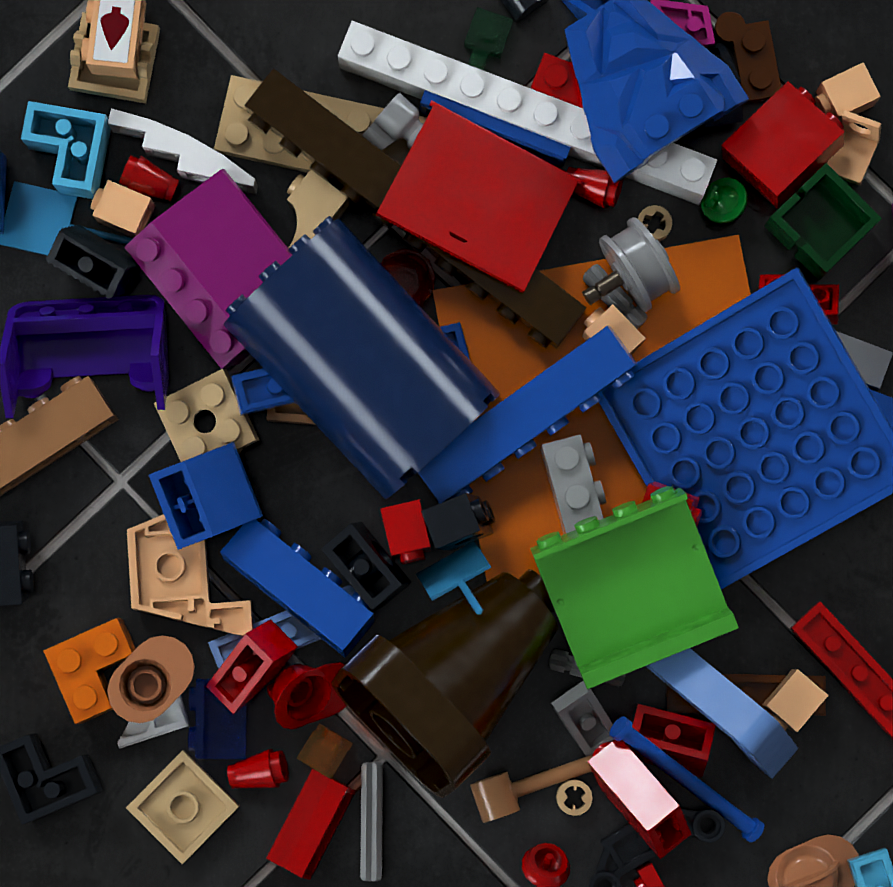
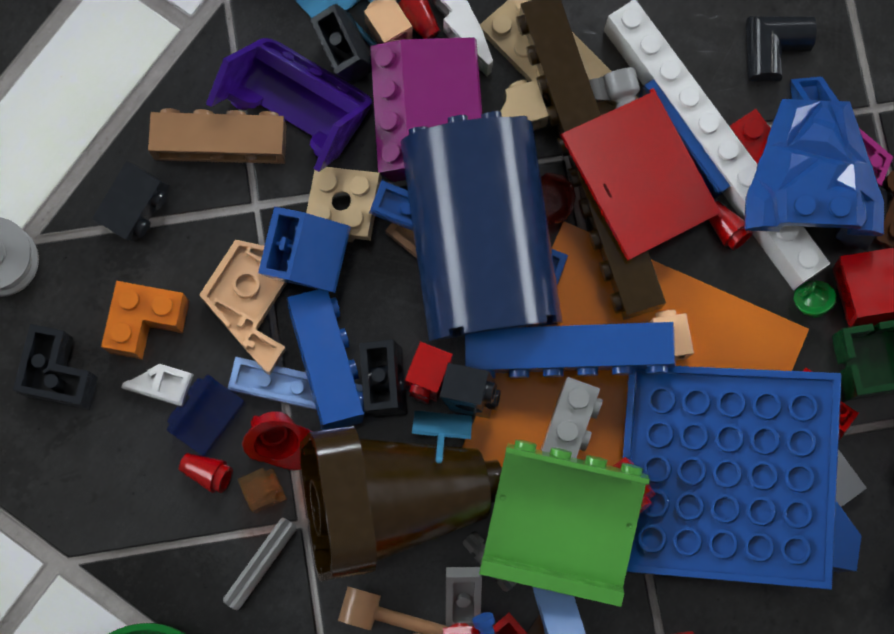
camera: 30 degrees right, 5 degrees down
nougat piece [107,635,195,723] -> none
tan plate [126,750,240,864] -> none
red slope [206,619,298,714] -> none
red piece [266,768,356,880] -> none
clear green plate [464,7,513,71] -> none
light grey wheel [582,217,680,312] -> none
light grey axle [583,264,647,329] -> none
tan bush [638,205,672,242] -> none

